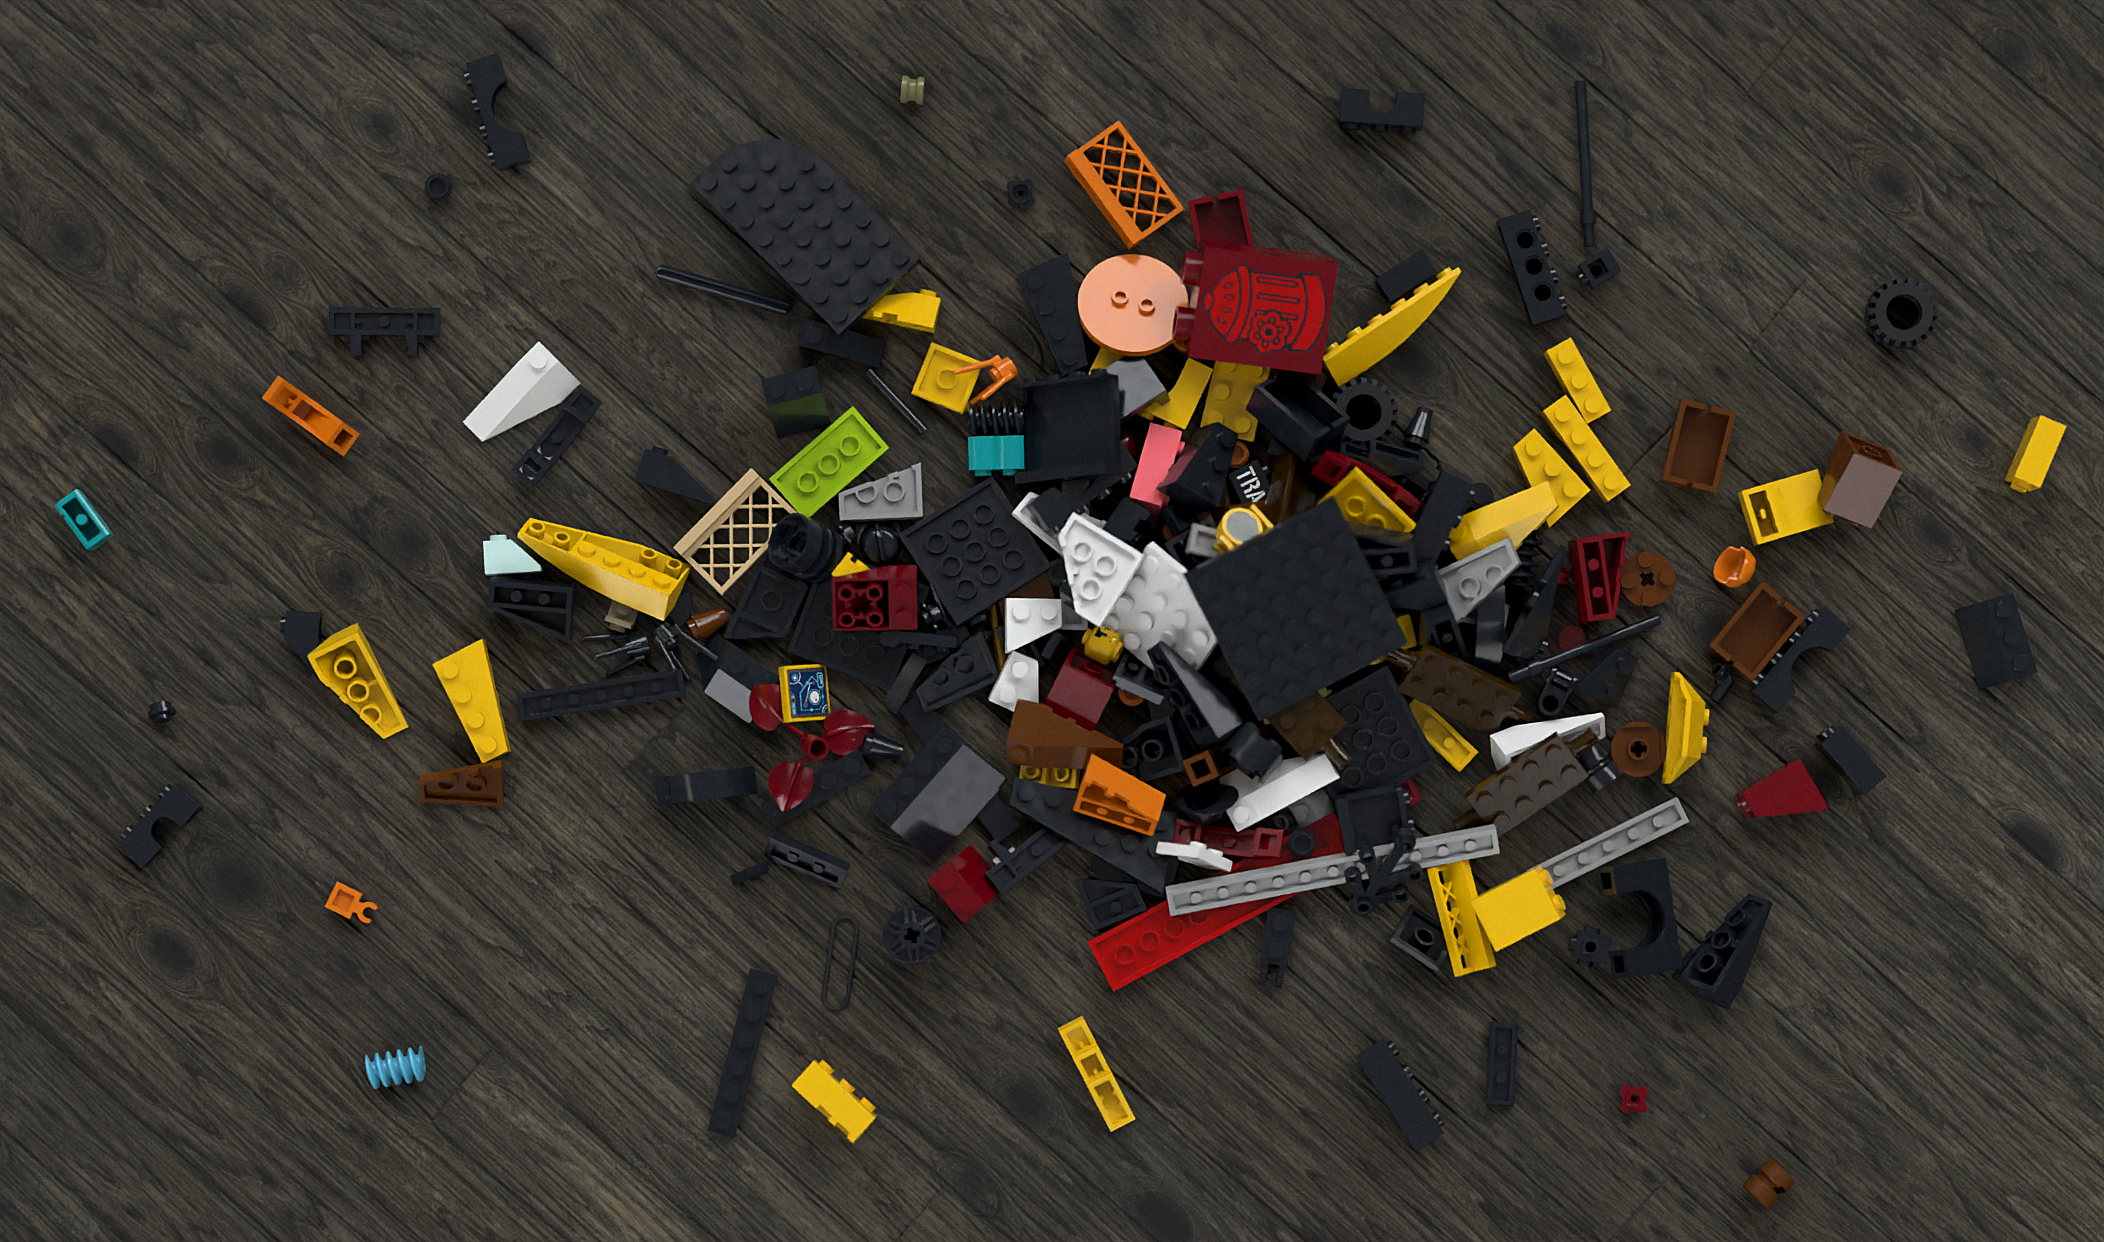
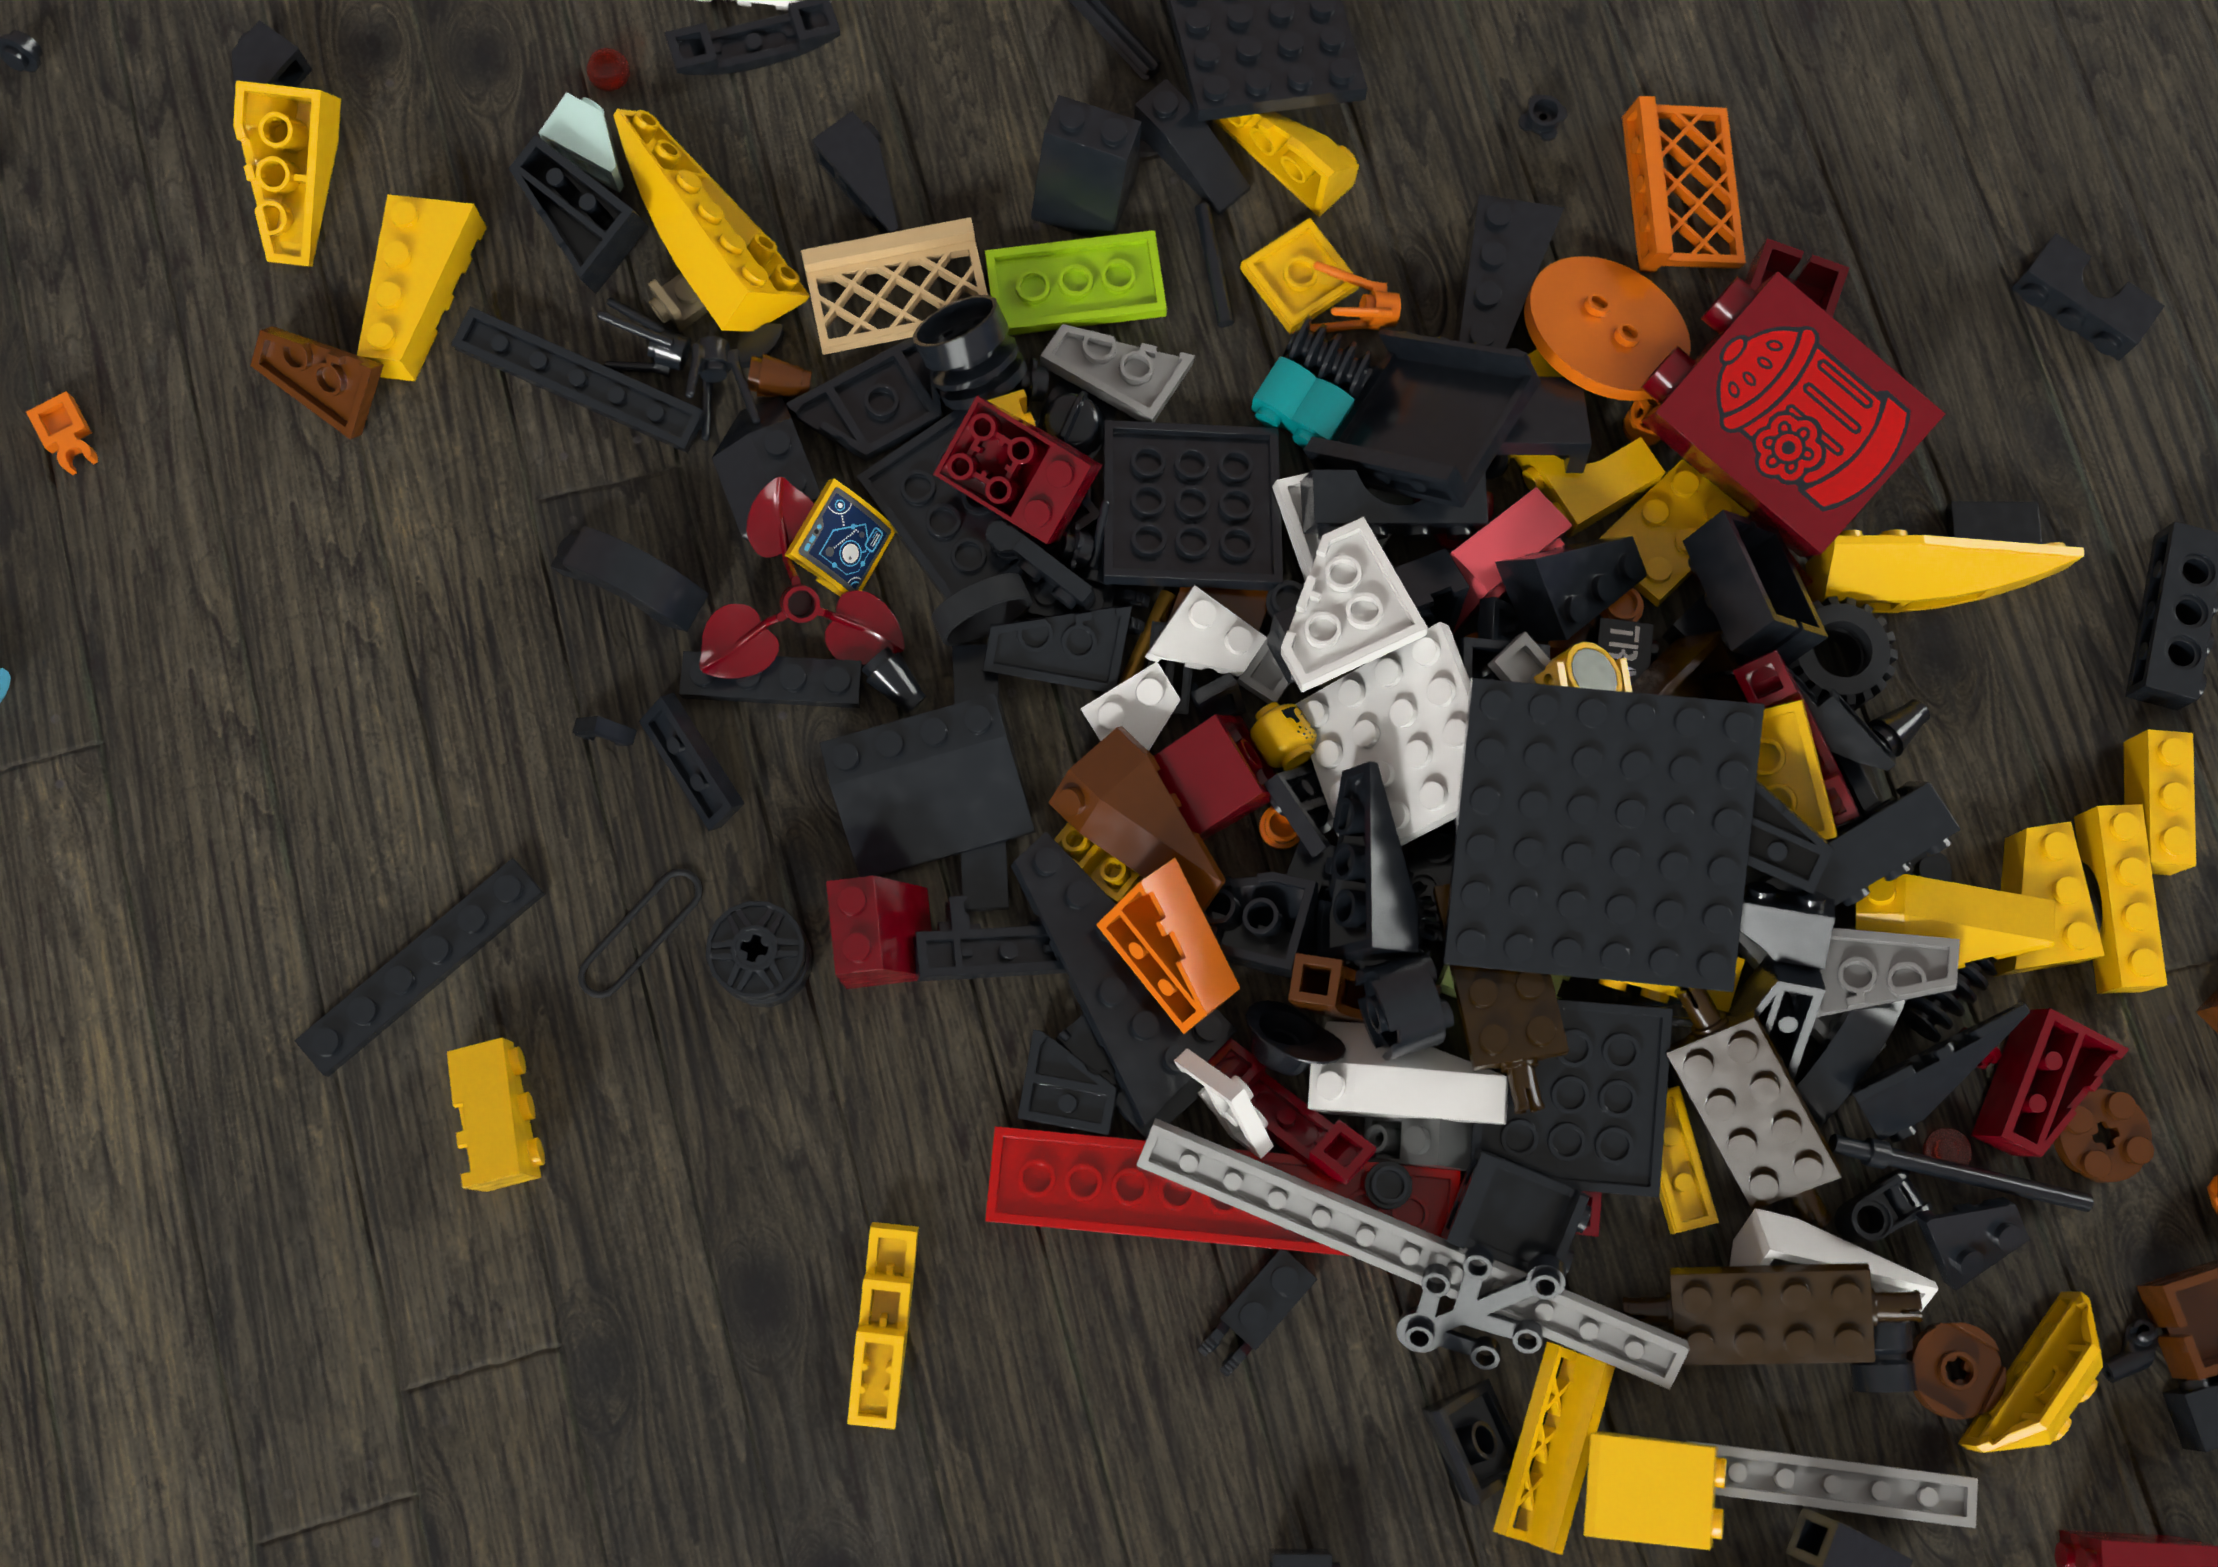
camera: 30 degrees right, 10 degrees down
none -> clear red plate [587,48,630,91]

